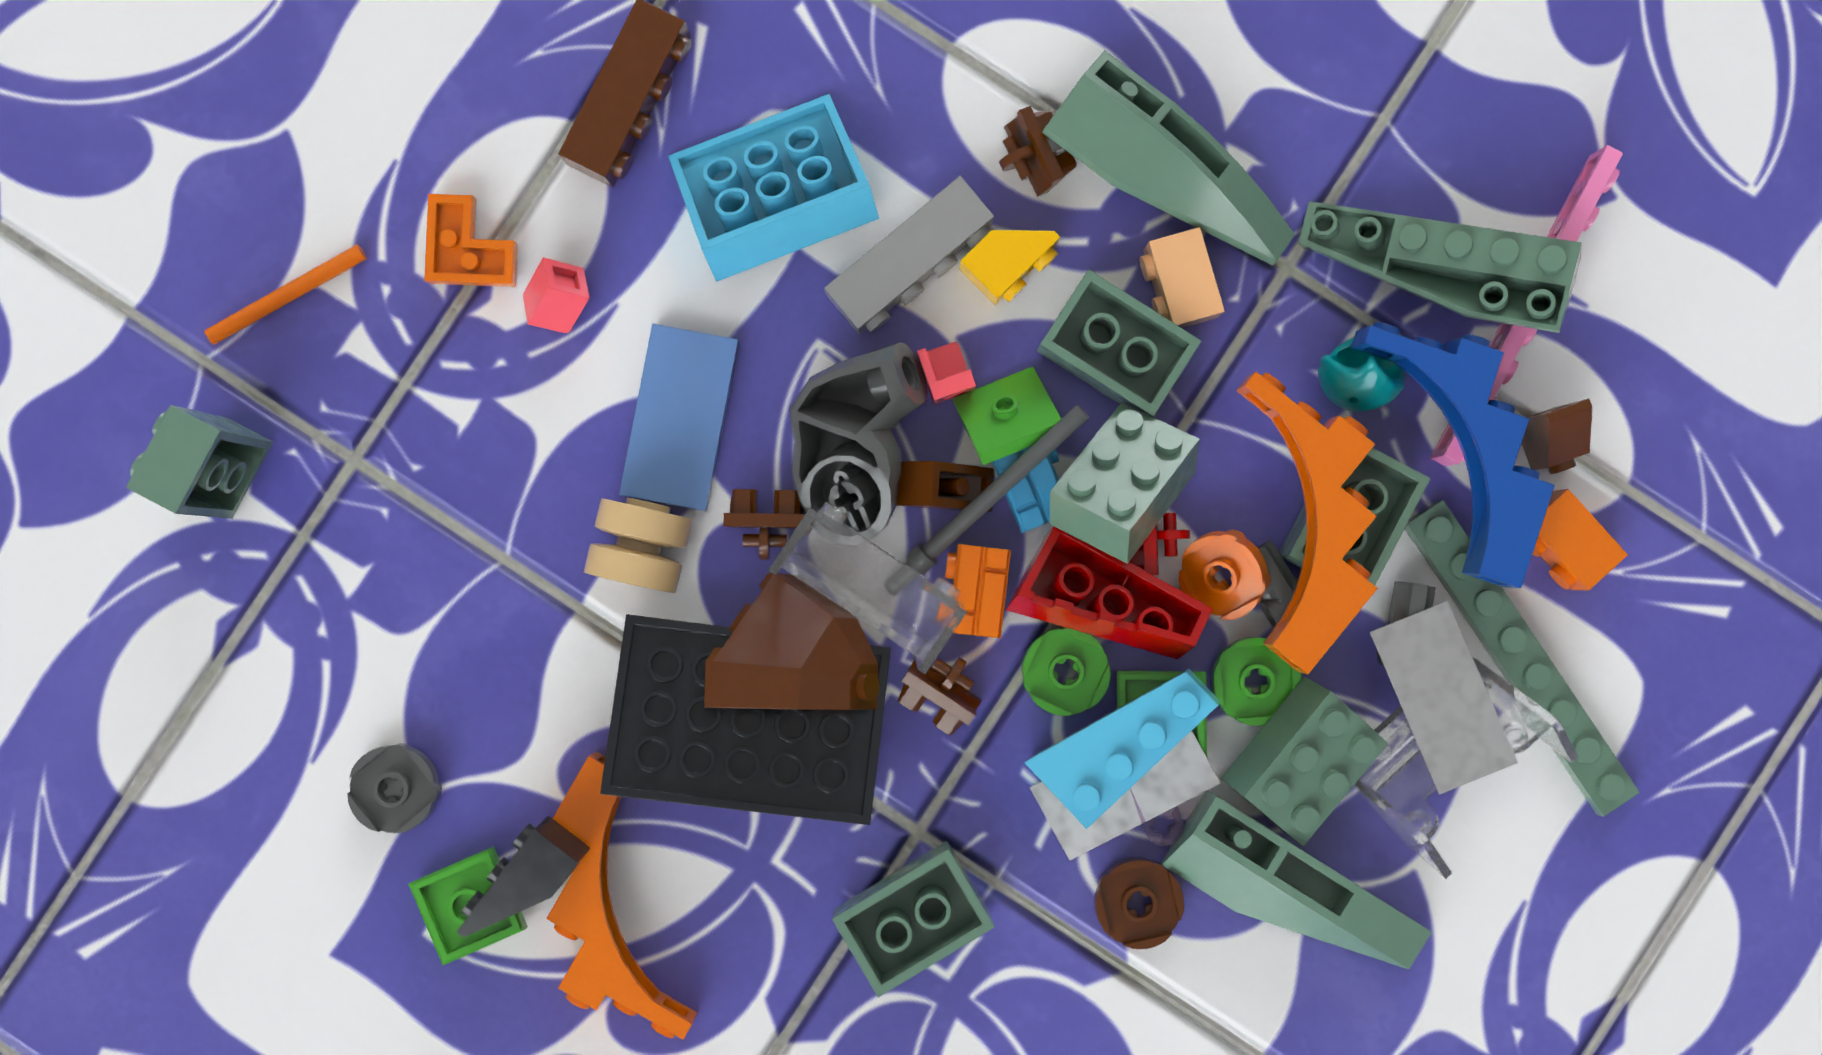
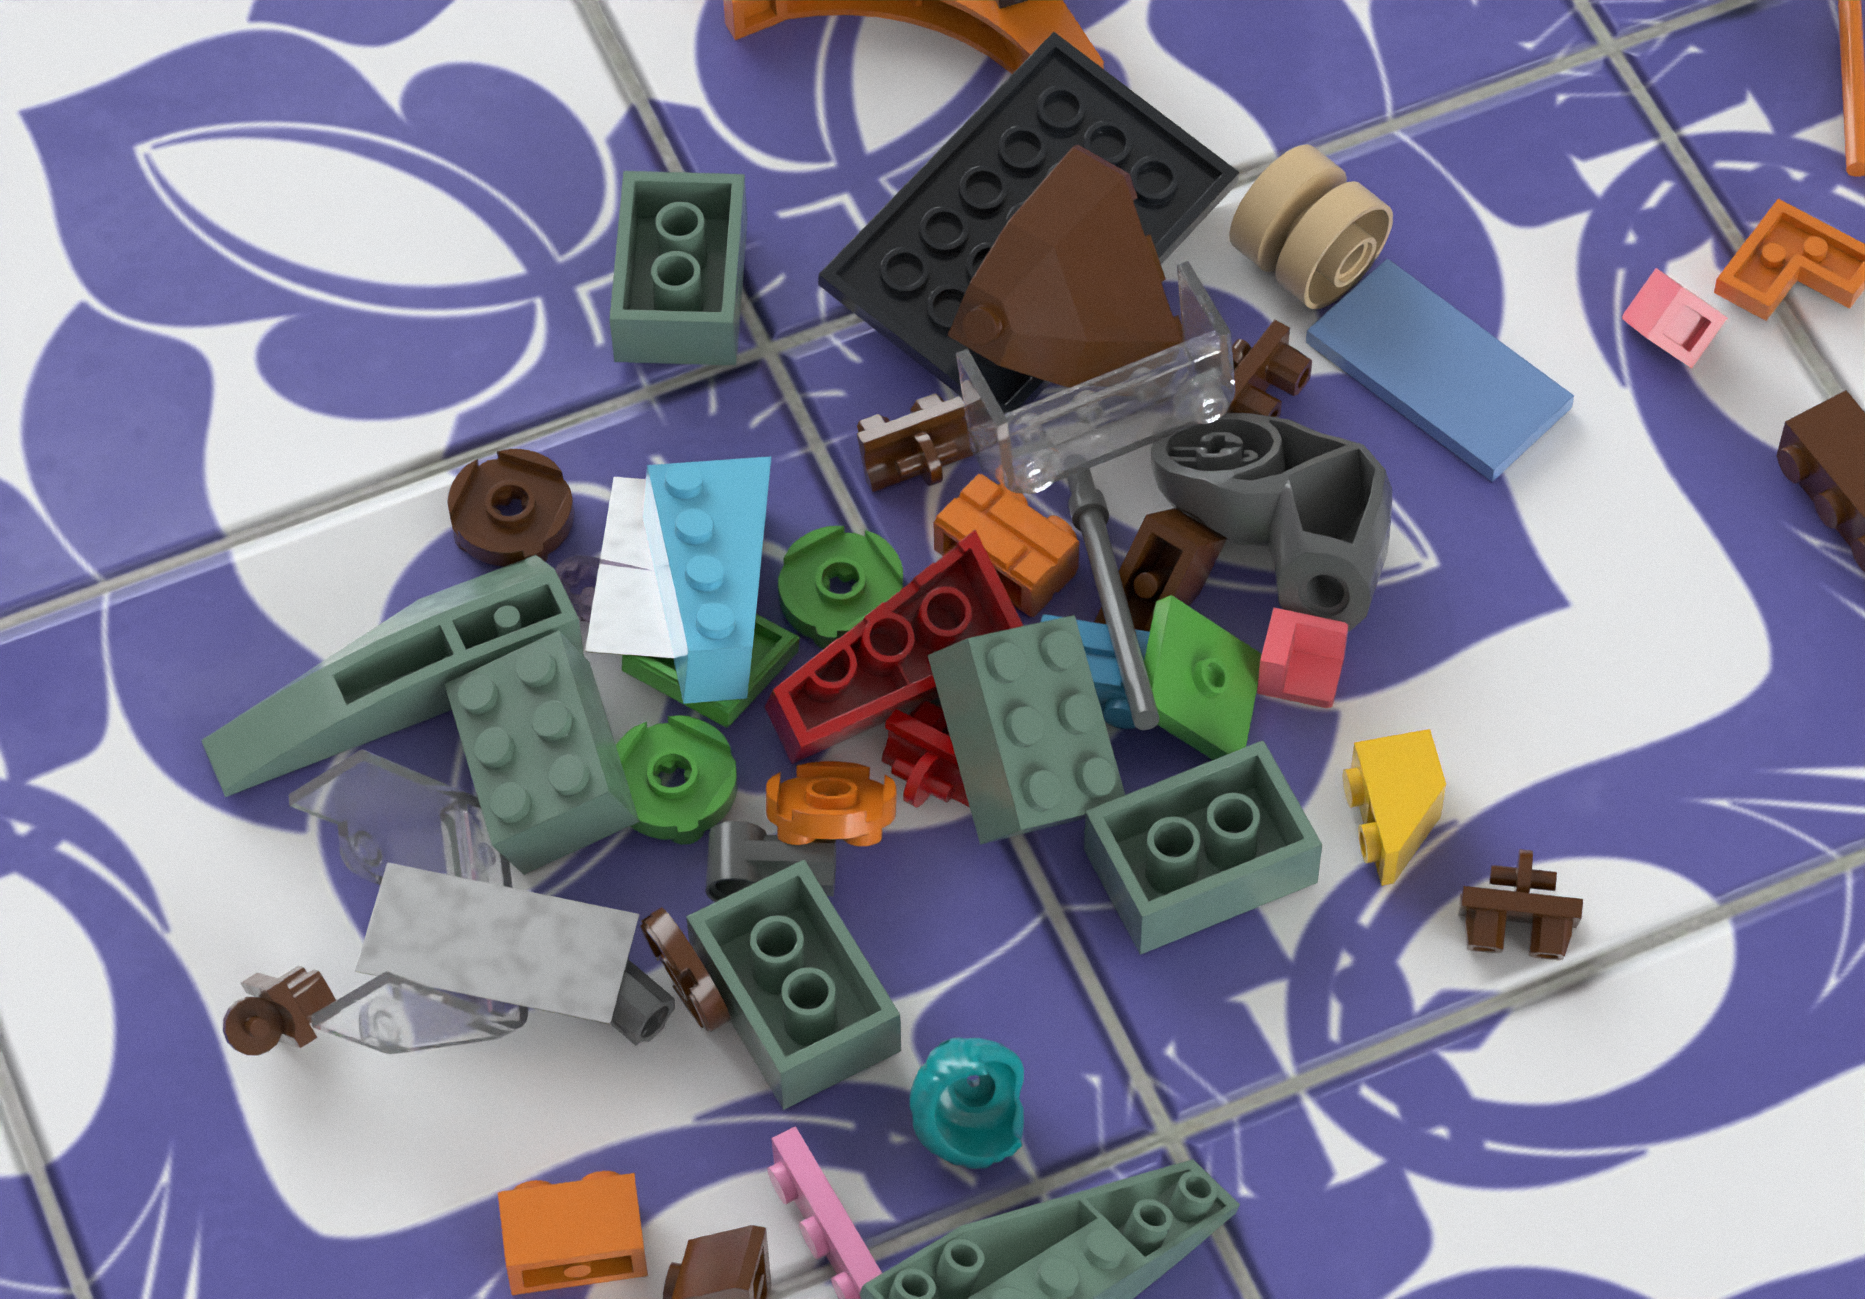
camera: 130 degrees right, 30 degrees down
medium azure slope [668,94,879,282] -> none
light grey brick [824,176,994,335] -> none
sand green wedge [1042,50,1295,265] -> none
light nougat brick [1139,227,1225,328] -> none
orange arch [1236,371,1378,674] -> none
blue arch [1351,322,1555,588] -> none
sand green plate [1405,500,1640,817] -> none
none -> reddish brown hips [223,966,339,1056]
none -> reddish brown tile [640,907,731,1032]

